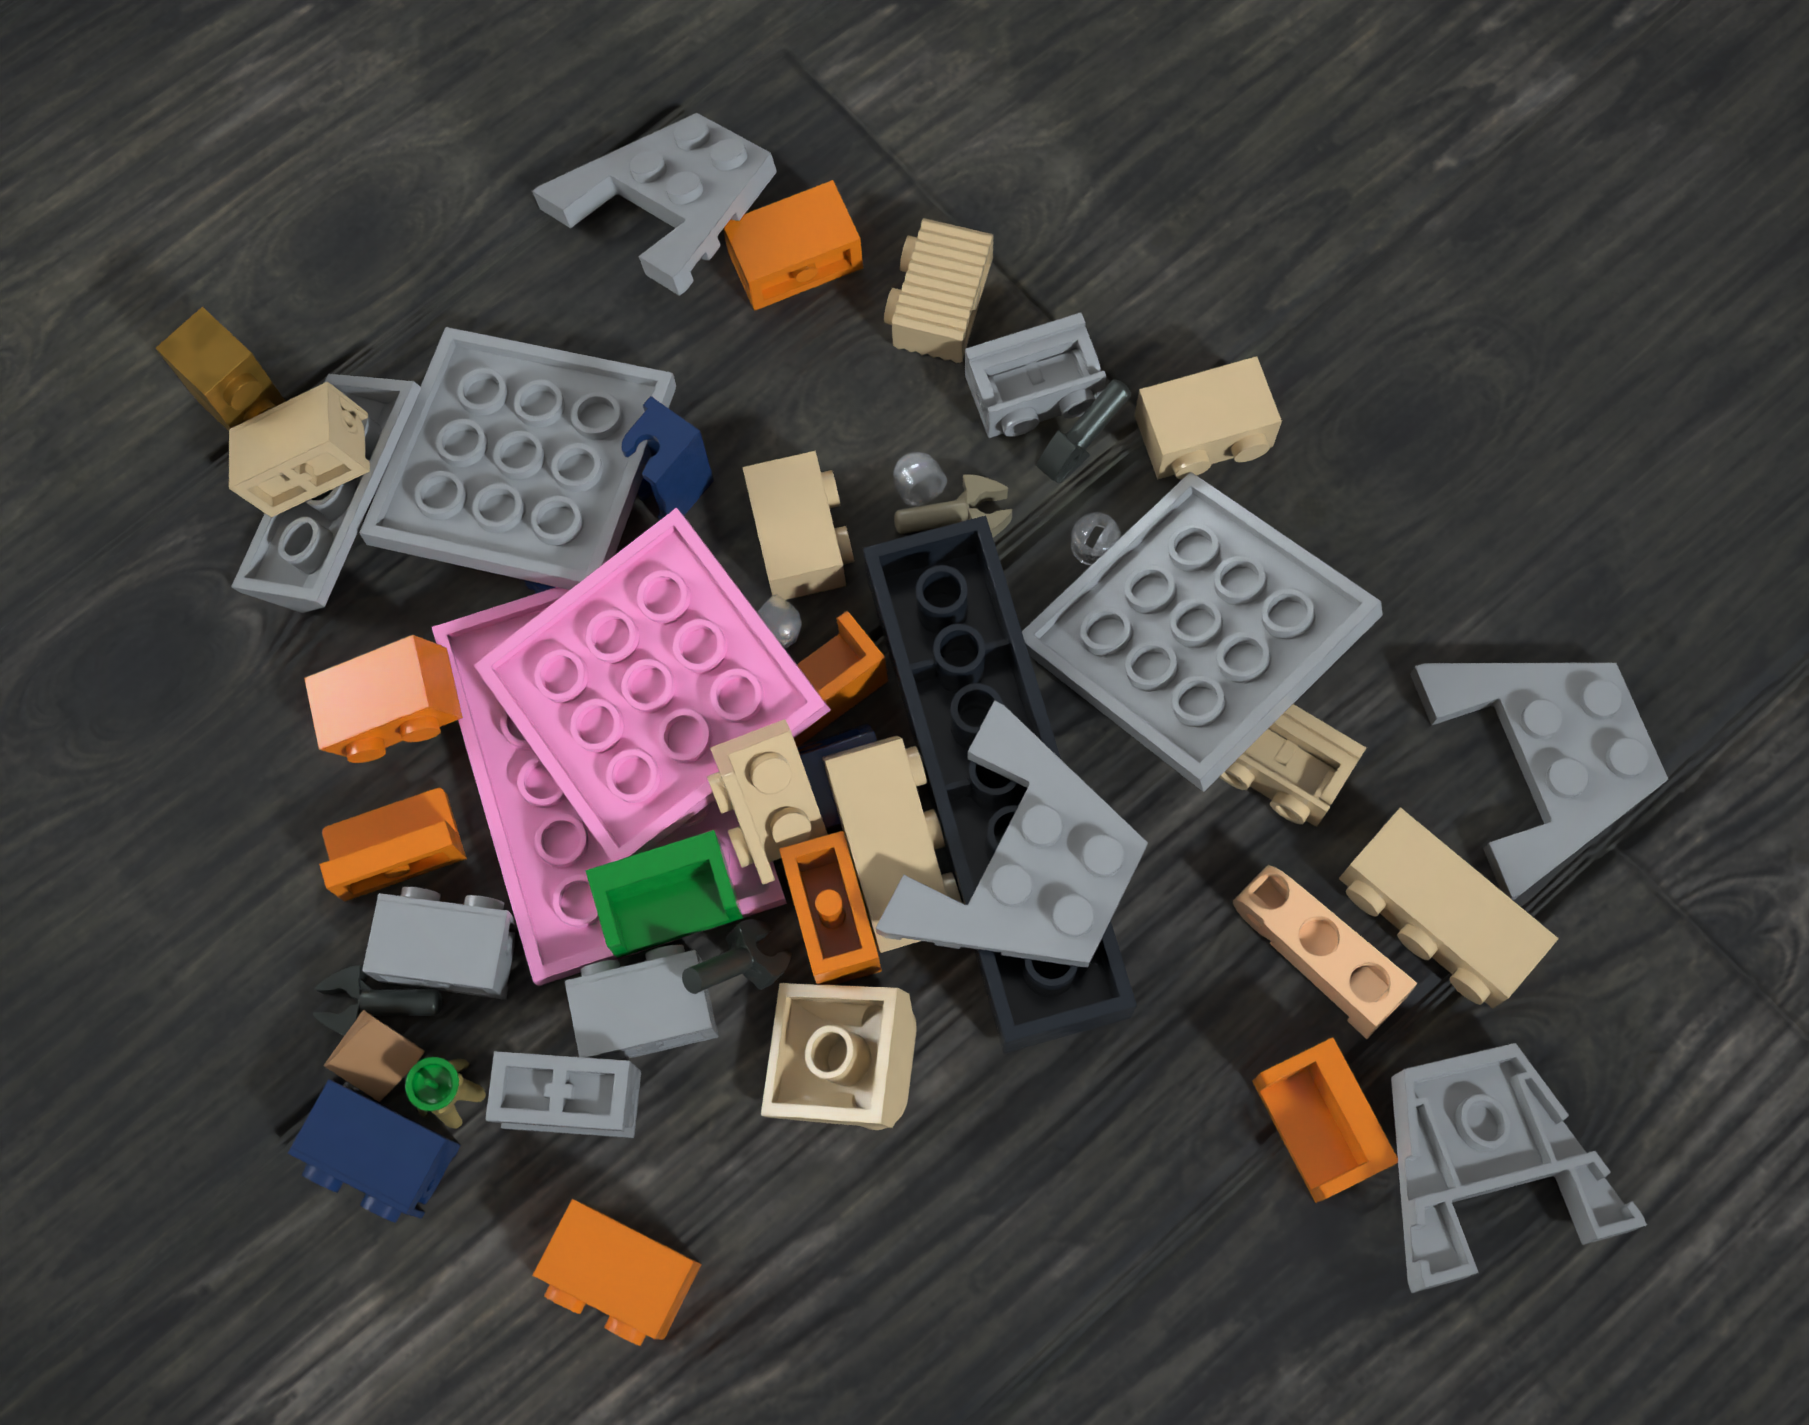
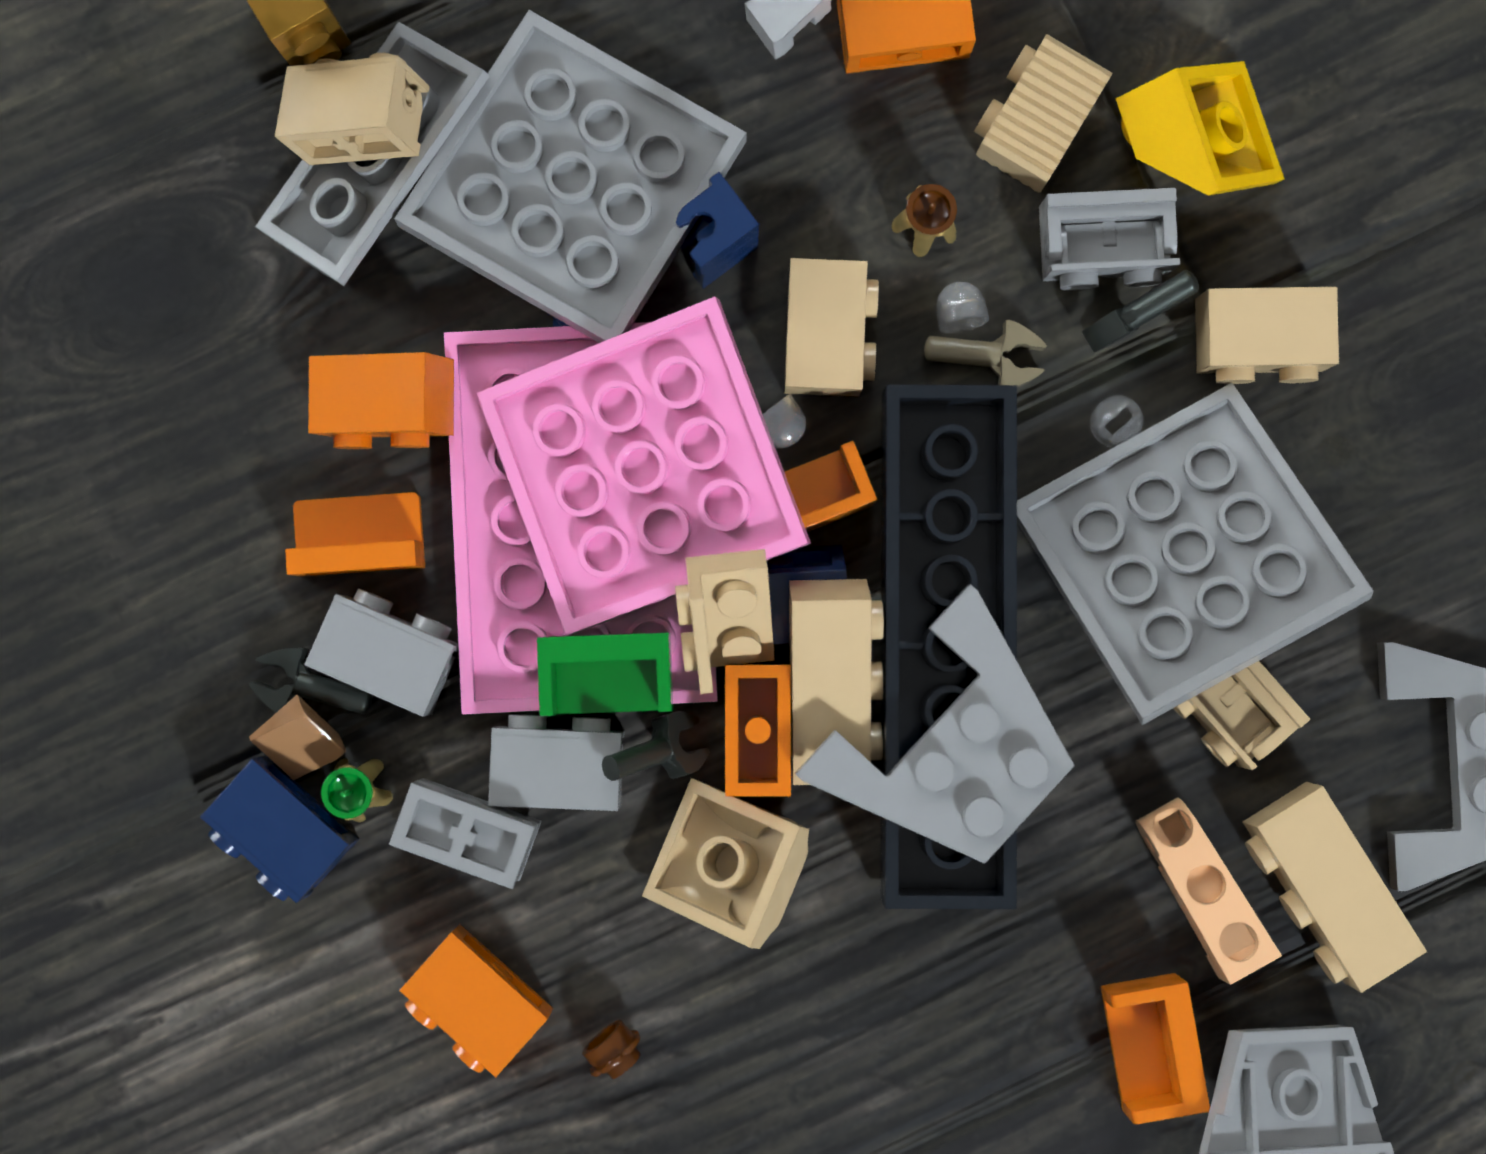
camera: 10 degrees right, 15 degrees up
none -> reddish brown plate [582,1019,641,1079]
none -> reddish brown piece [891,184,957,257]
none -> yellow slope [1116,61,1285,196]

